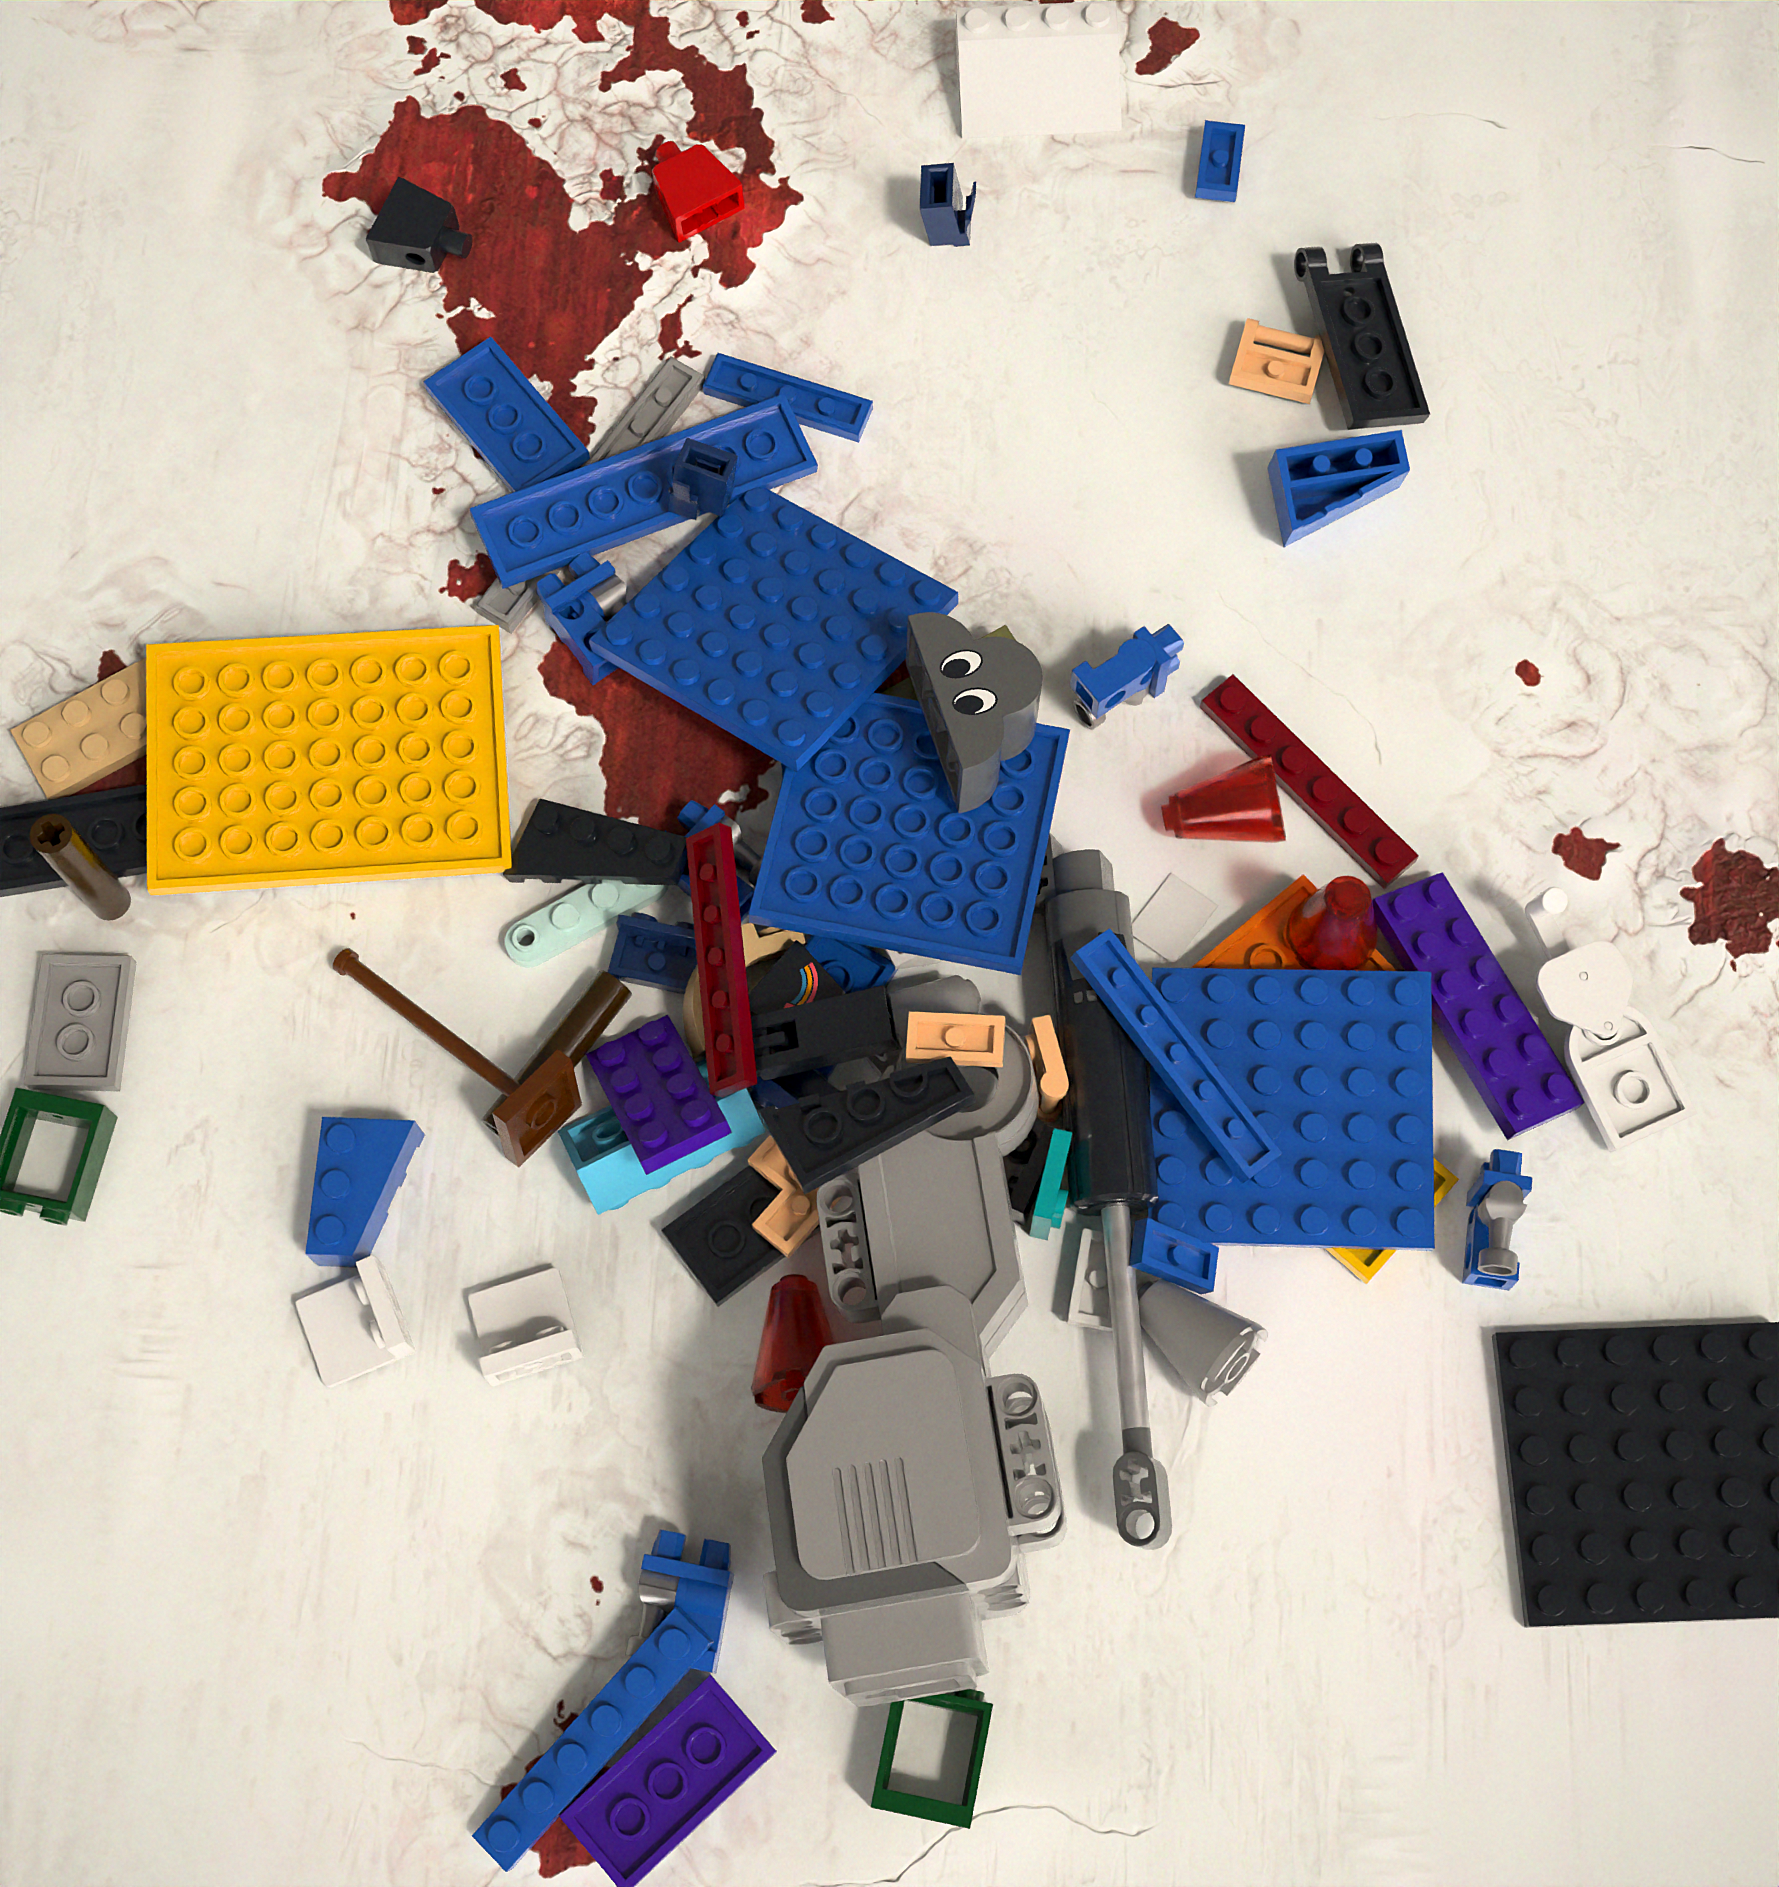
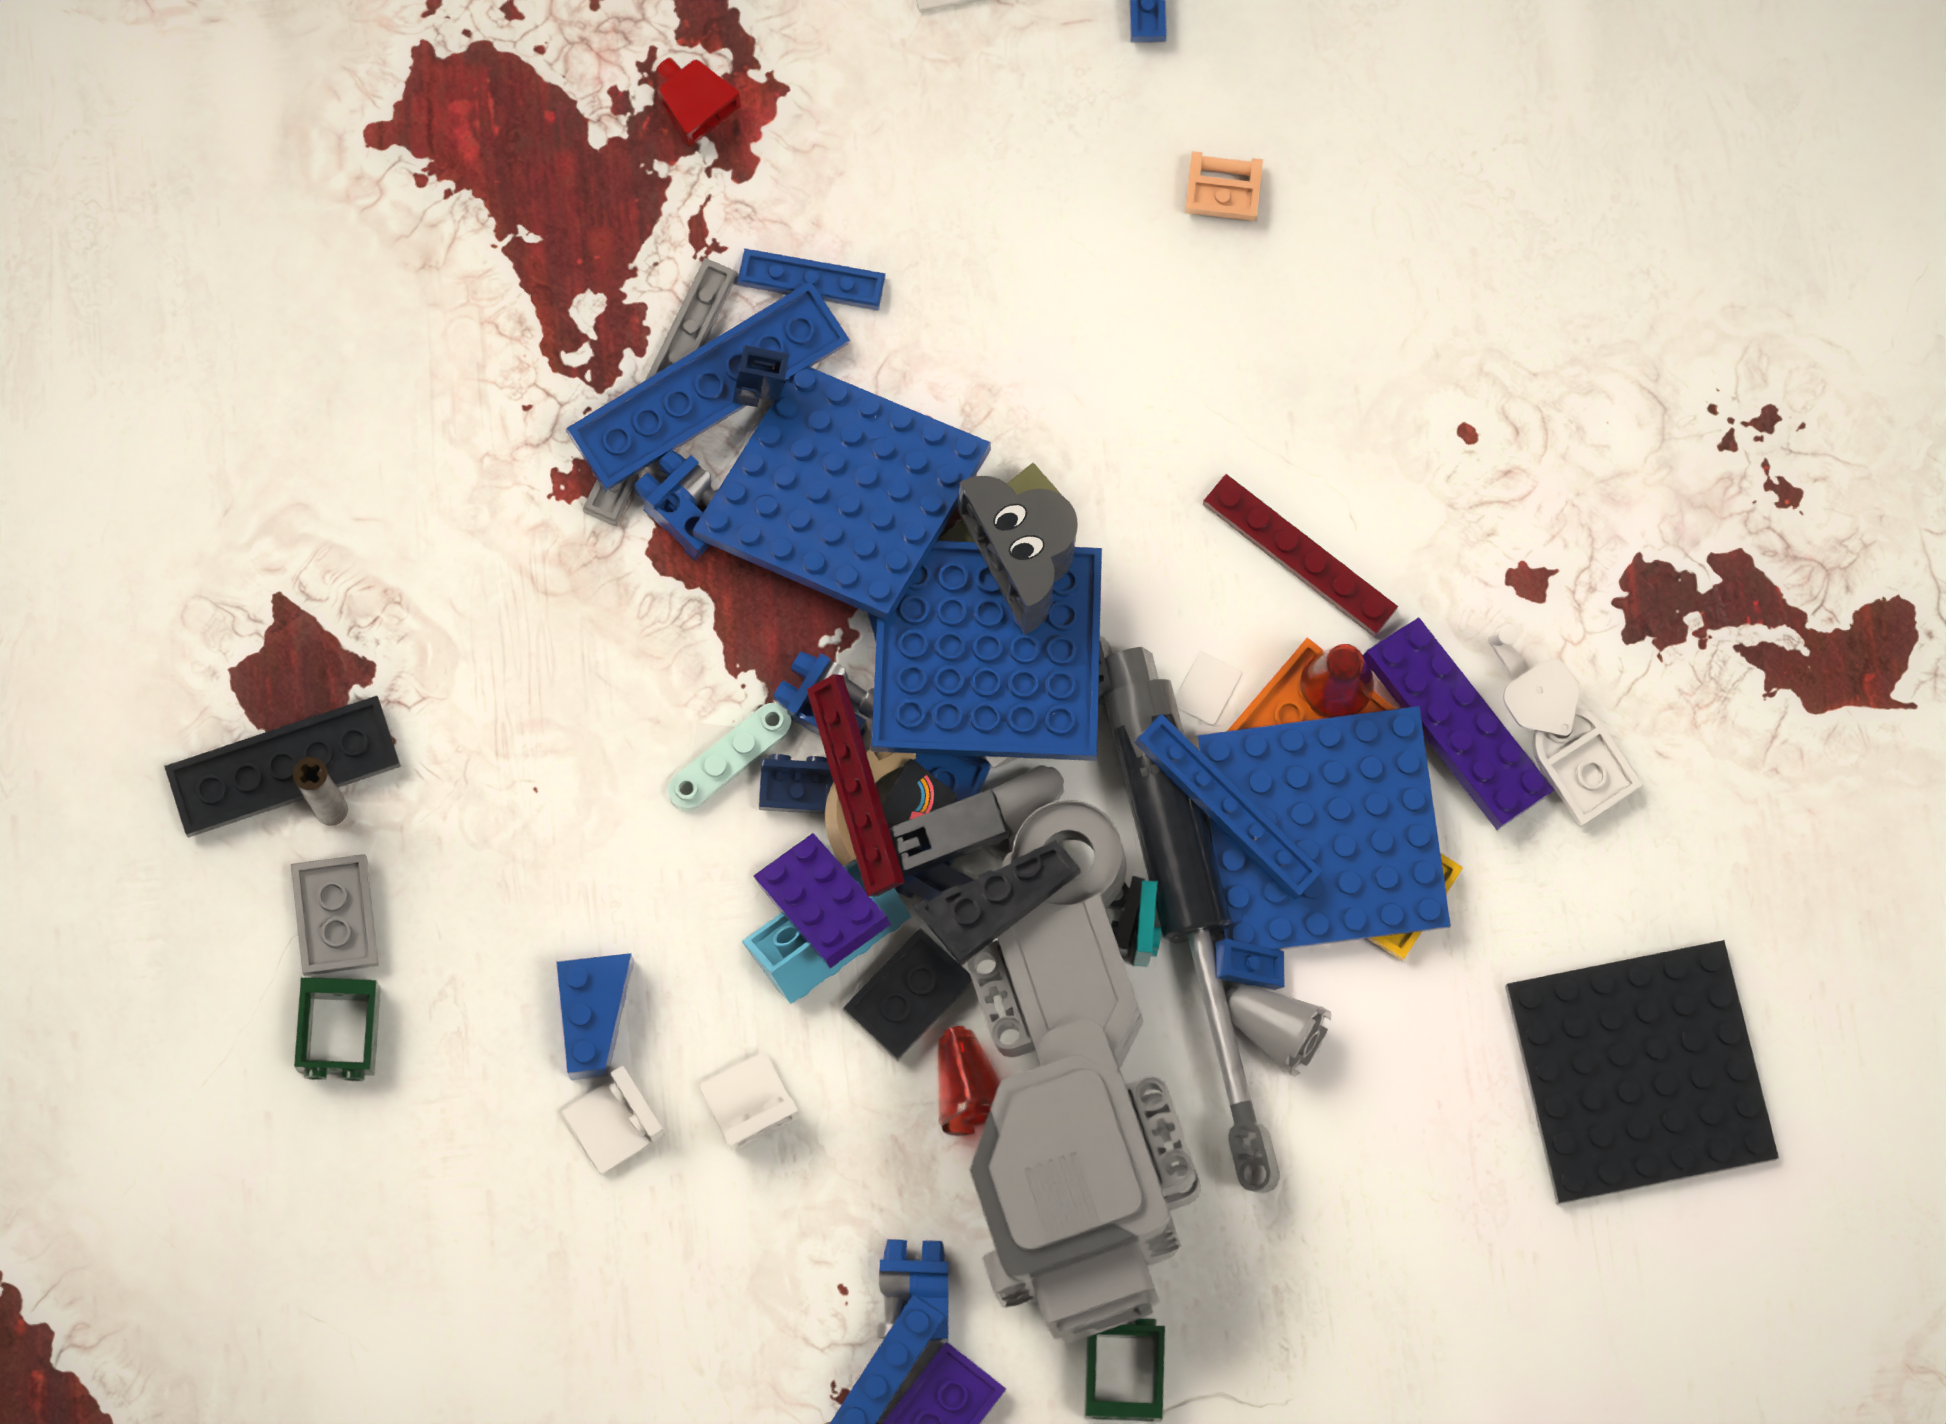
camera: 15 degrees left, 5 degrees up
tan plate [10,657,147,800] -> none
yellow plate [146,625,512,895] -> none
reddish brown tile [333,948,582,1168] -> none
black torso [365,177,473,273] -> none
blue plate [423,337,590,493] -> none
dark brown piece [481,970,632,1136] -> none
black wing [503,798,688,885] -> none
light nougat plate [748,1135,843,1259] -> none
light nougat plate [906,1011,1006,1067] -> none
dark blue piece [920,163,976,247] -> none
light nougat plate [1024,1015,1069,1122] -> none
white plate [1067,1228,1112,1332] -> none
blue hips [1070,624,1184,730] -> none
clear red cone [1161,754,1286,843] -> none
blue wedge [1267,430,1410,547] -> none
black hinge [1294,243,1431,430] -> none
hips [1462,1149,1532,1291] -> none

